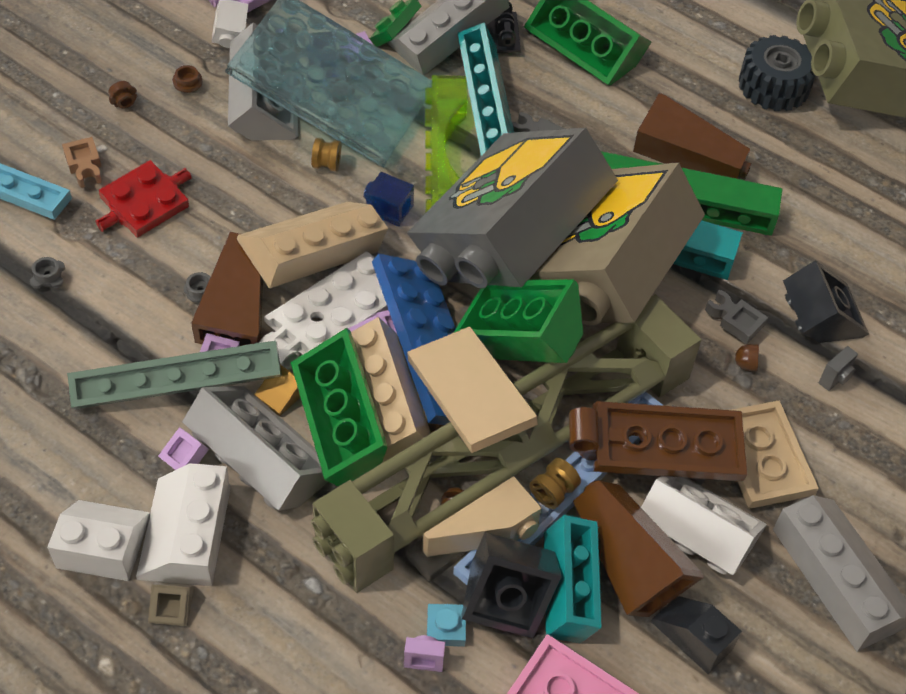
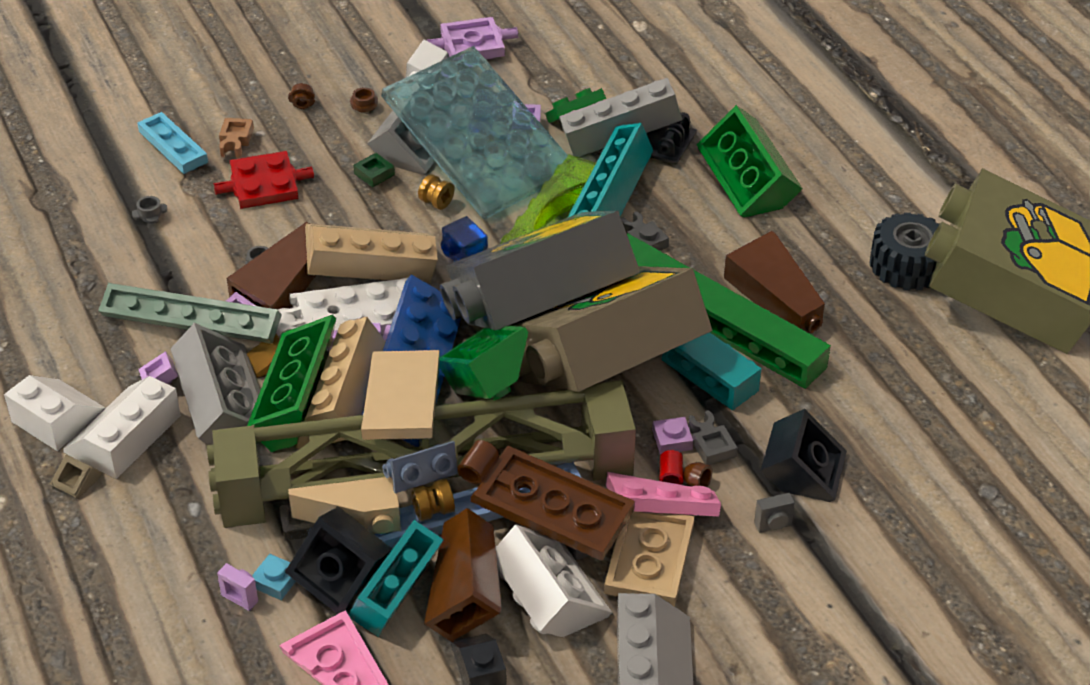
camera: 30 degrees right, 10 degrees down
none -> dark green plate [353,153,395,188]
none -> sand blue hinge [382,441,458,493]
none -> bright pink wing [606,472,721,517]
none -> lavender plate [652,417,693,454]
none -> red hinge [659,450,683,485]

